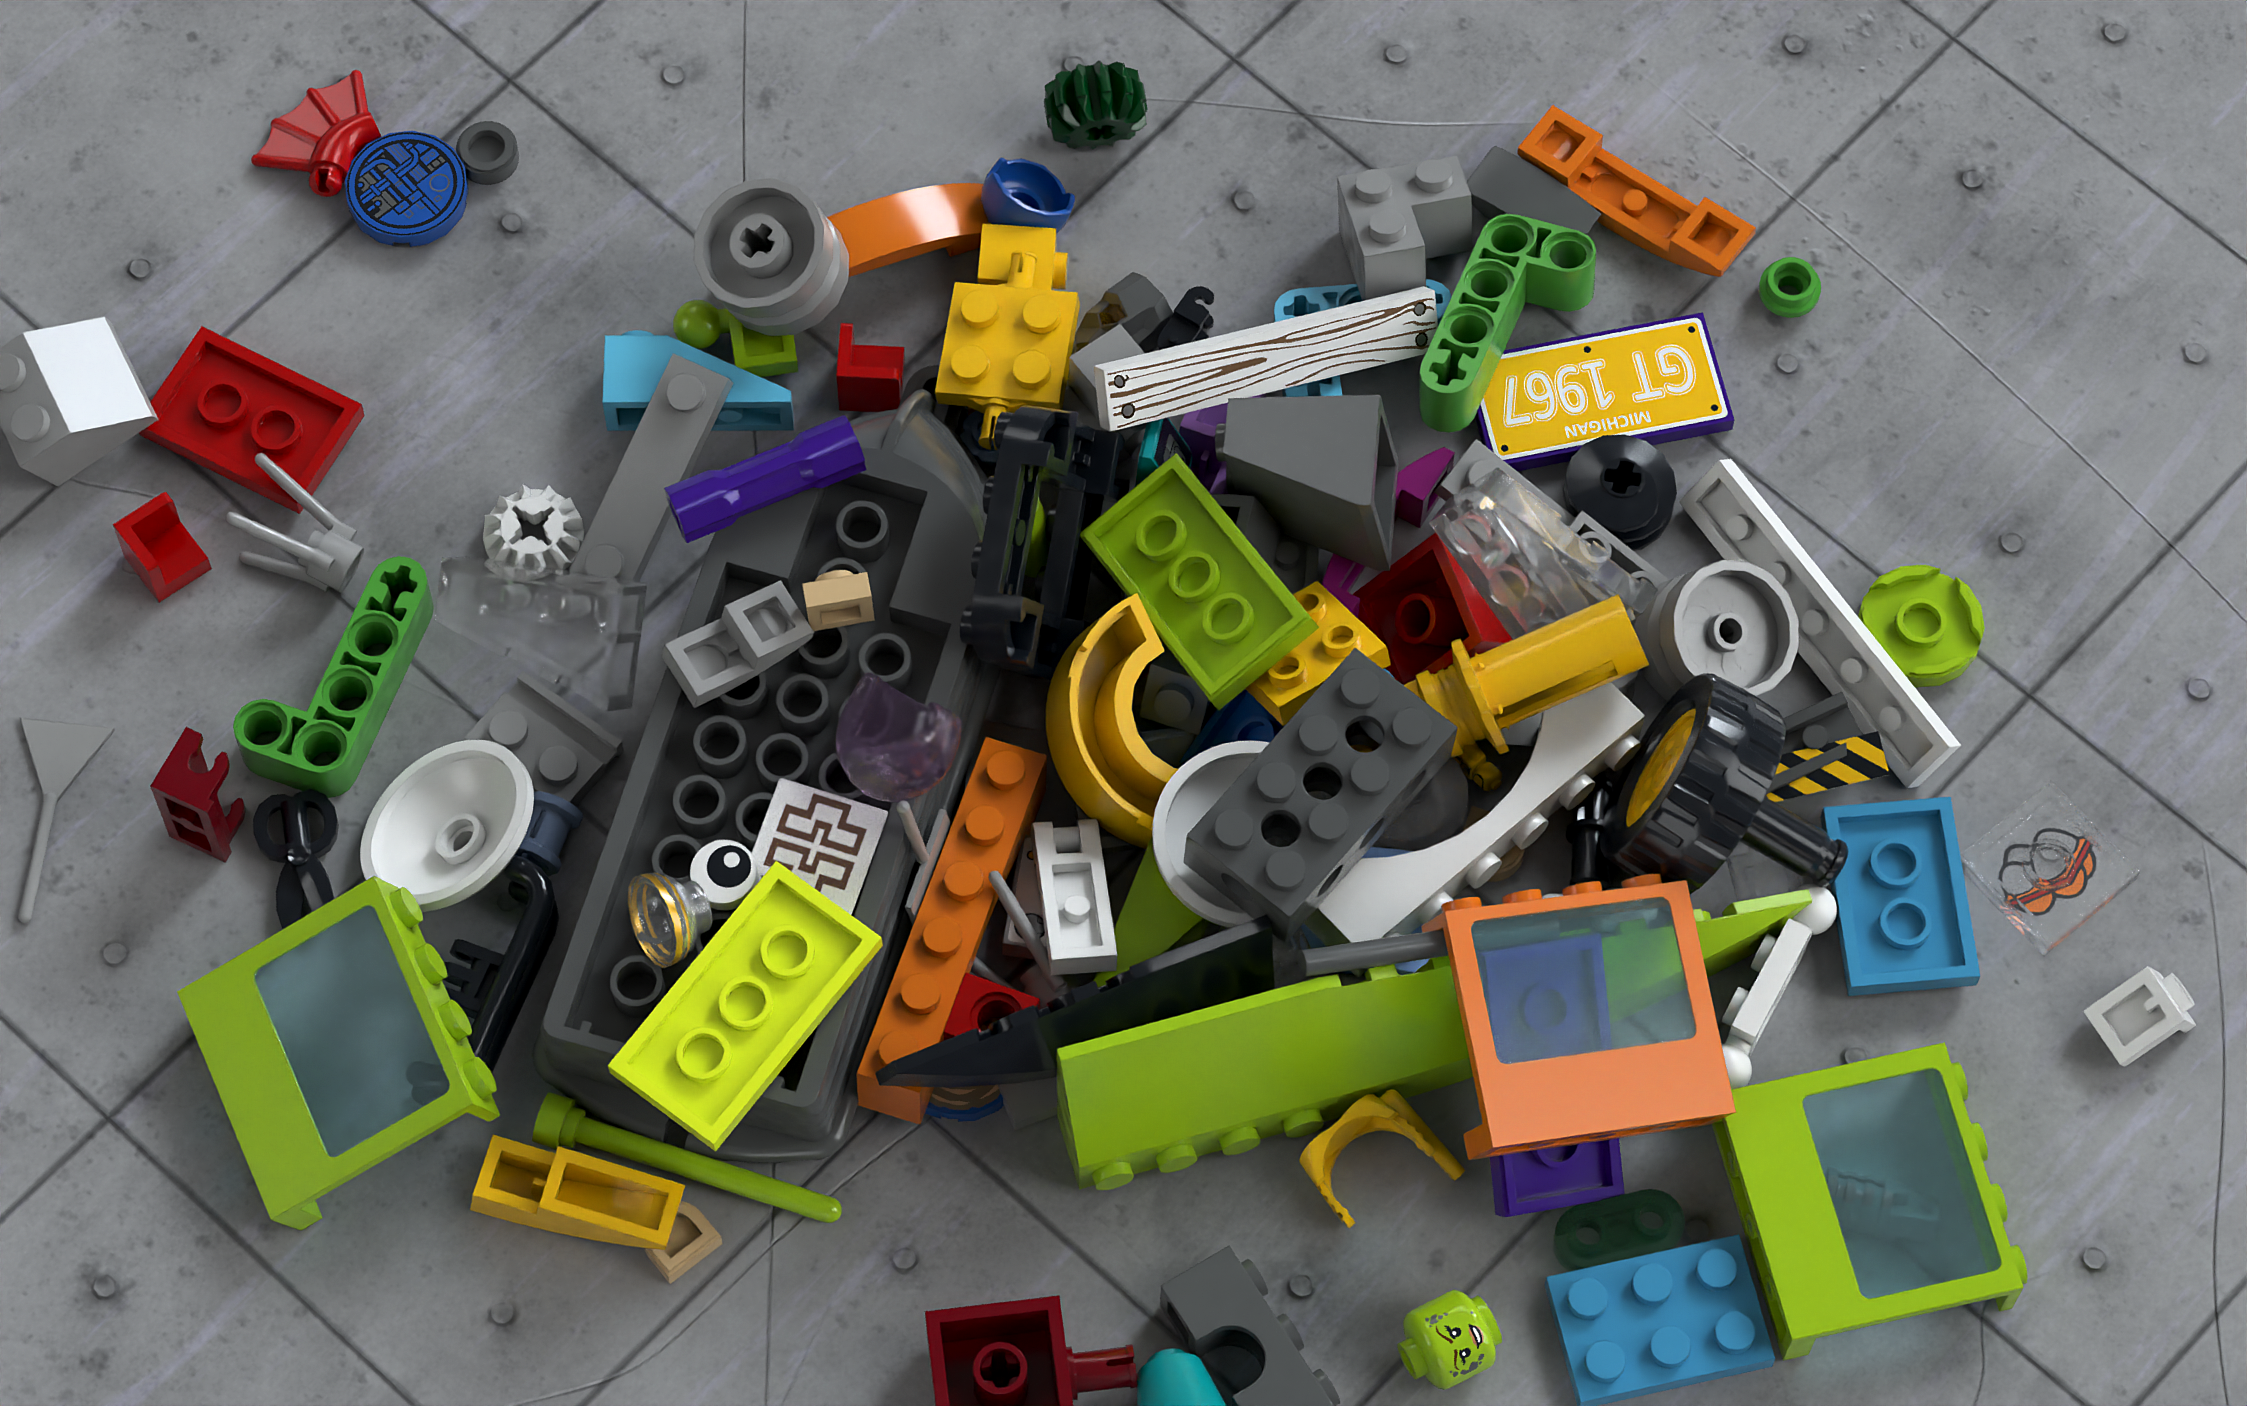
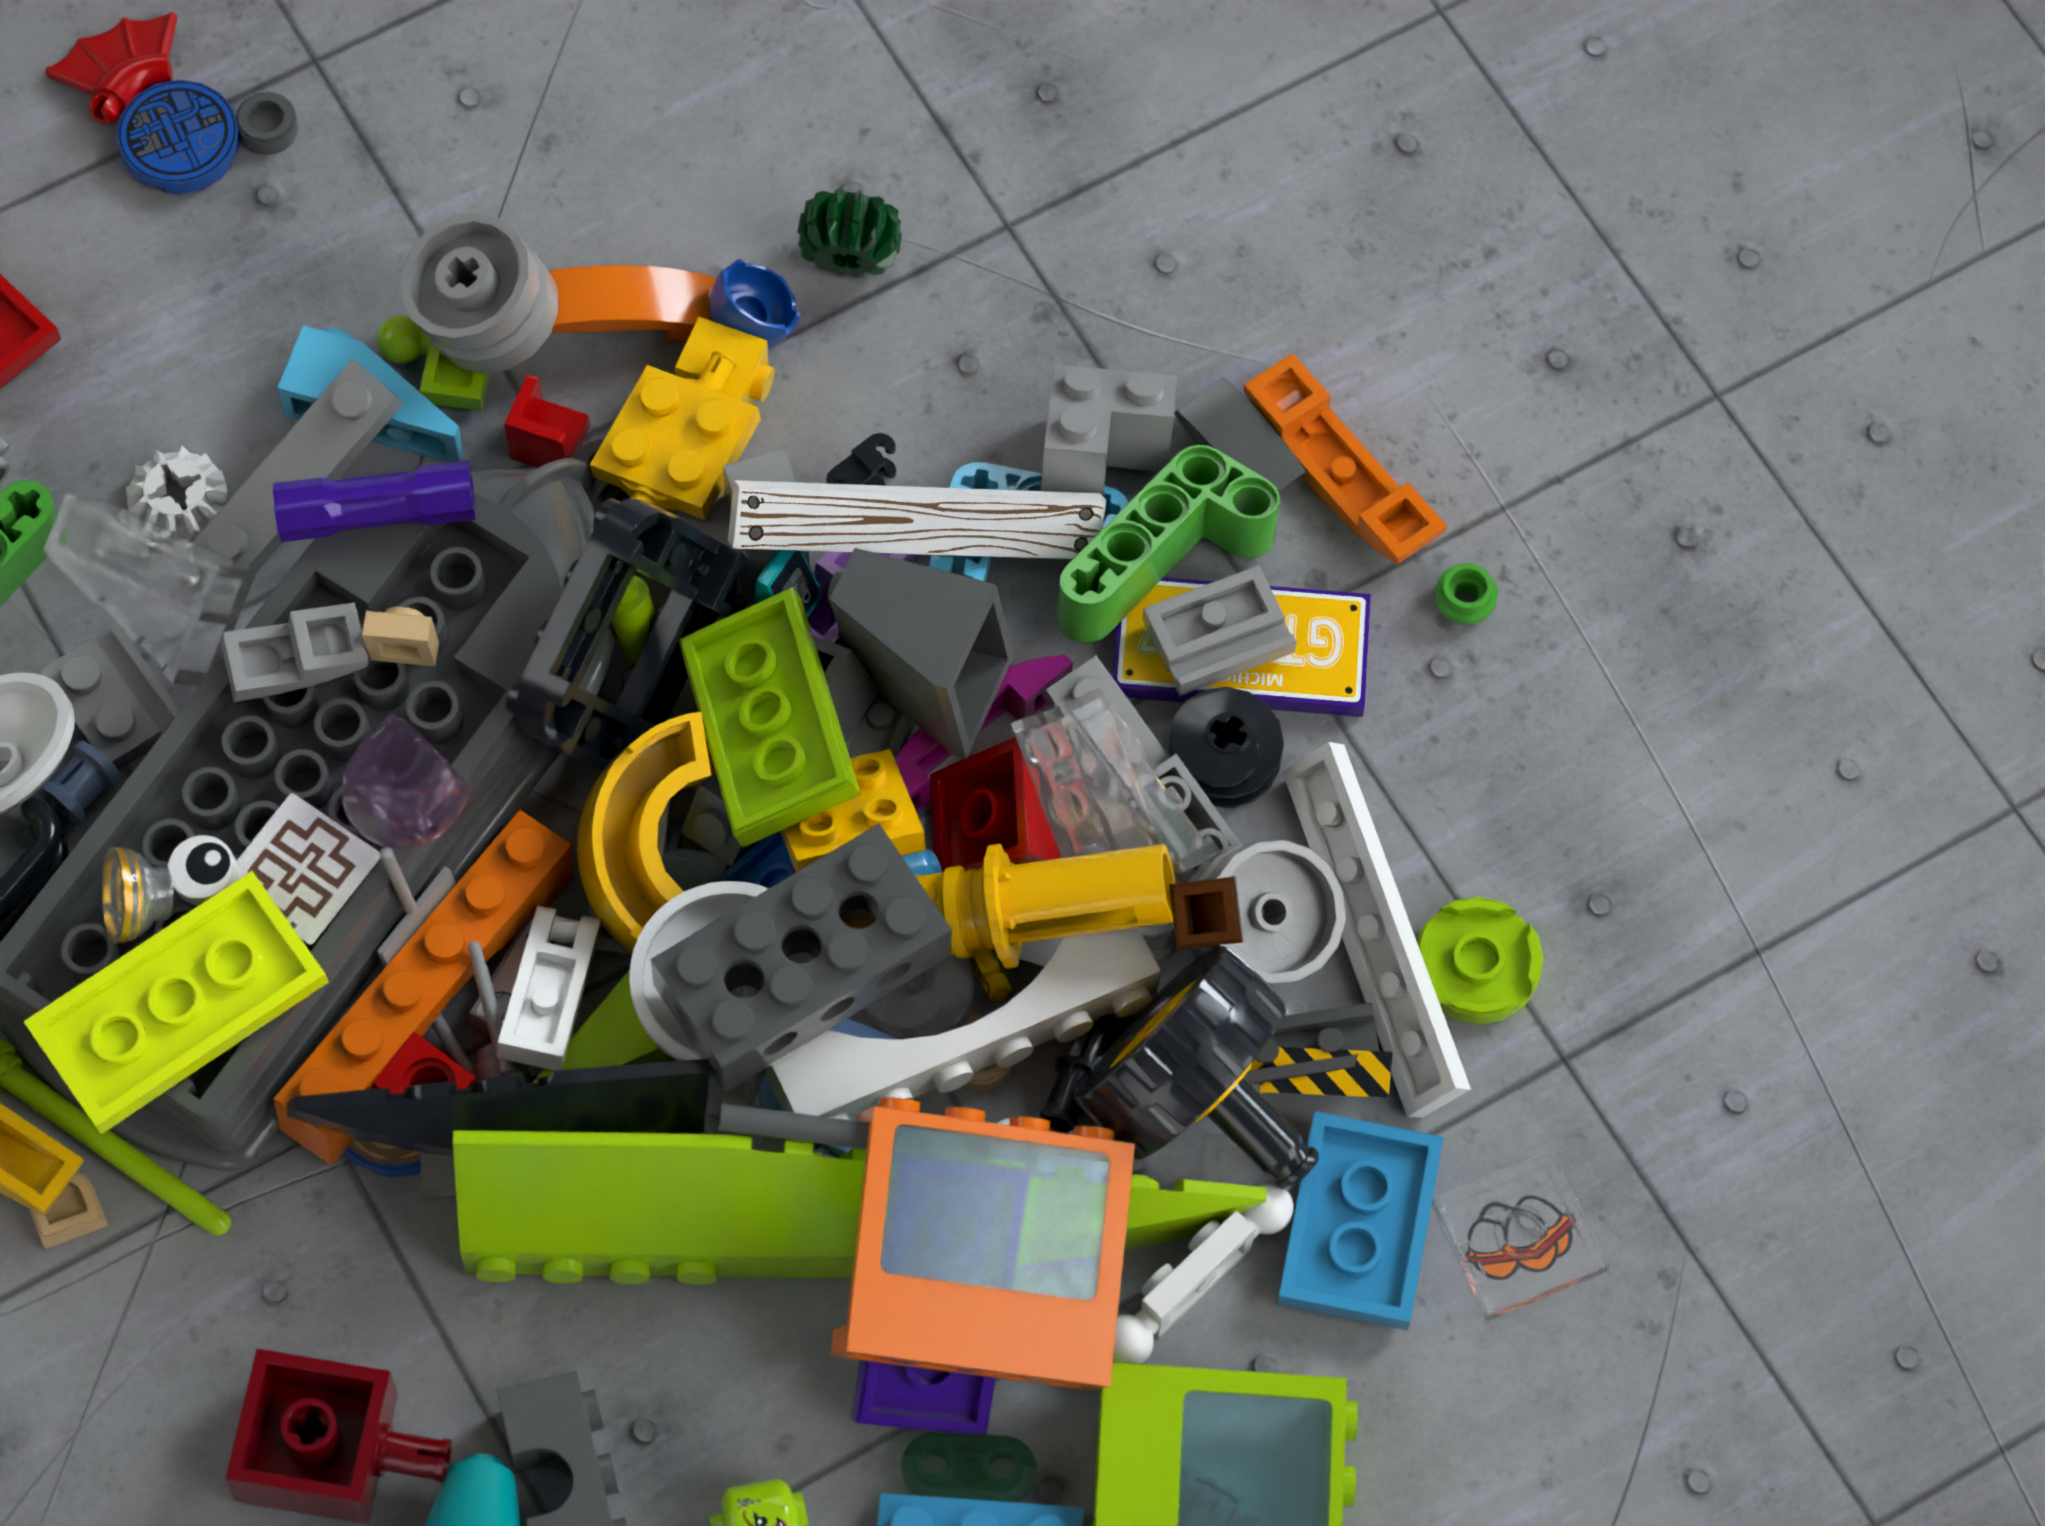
camera: 15 degrees right, 0 degrees up
dark grey rock [1075,272,1173,353] -> none
yellow helmet [1299,1089,1465,1229] -> none
white bracket [2084,966,2196,1067] -> none
none -> light grey plate [1142,565,1297,696]
none -> reddish brown slope [1169,876,1244,950]

